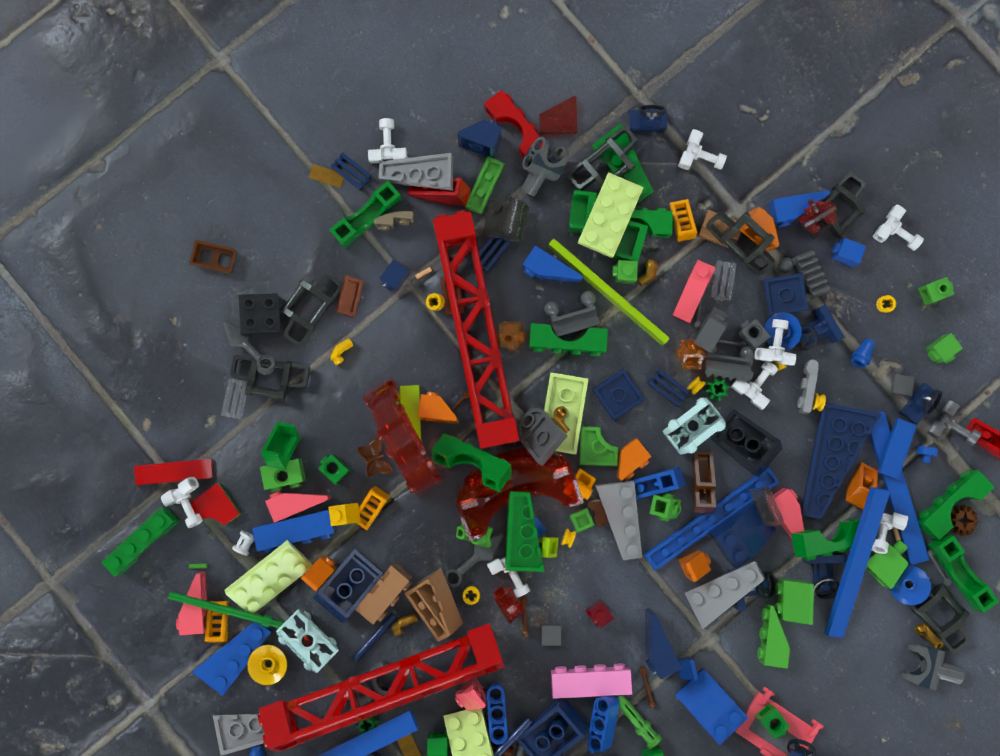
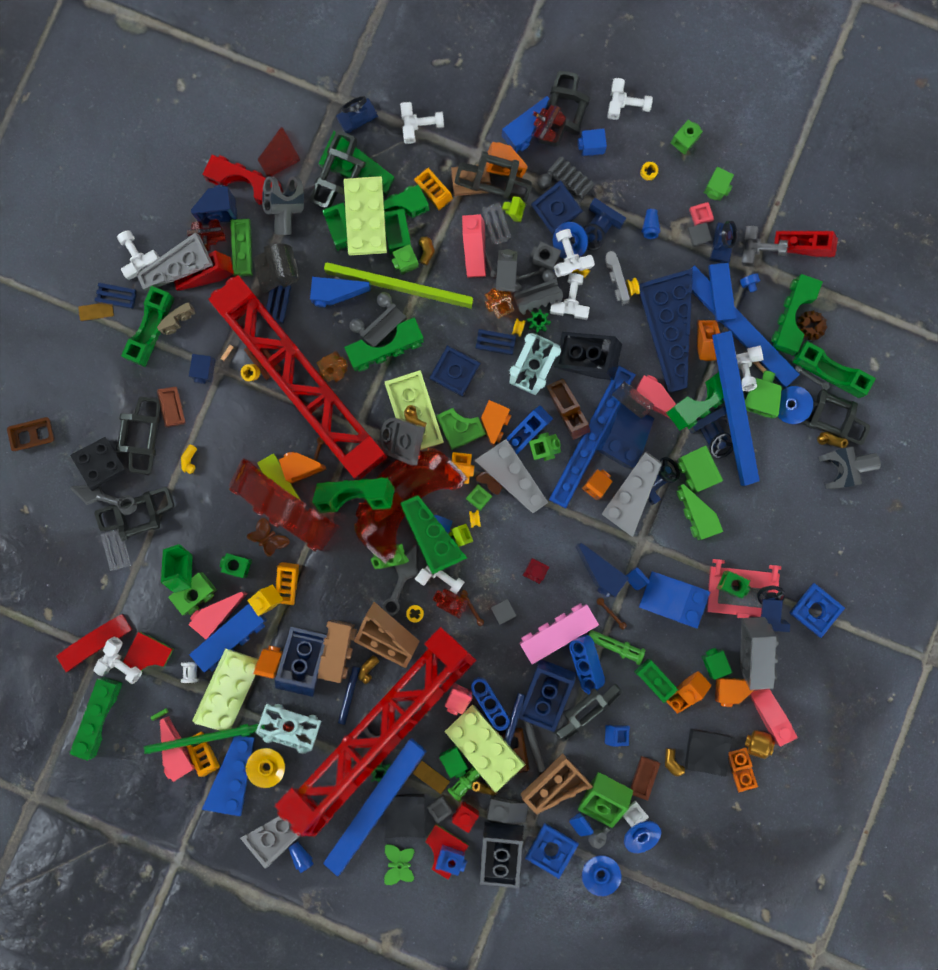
camera: 20 degrees left, 0 degrees up
none -> clear red hips [187,220,226,251]
none -> lime tile [502,196,525,222]
none -> coral tile [689,202,714,226]

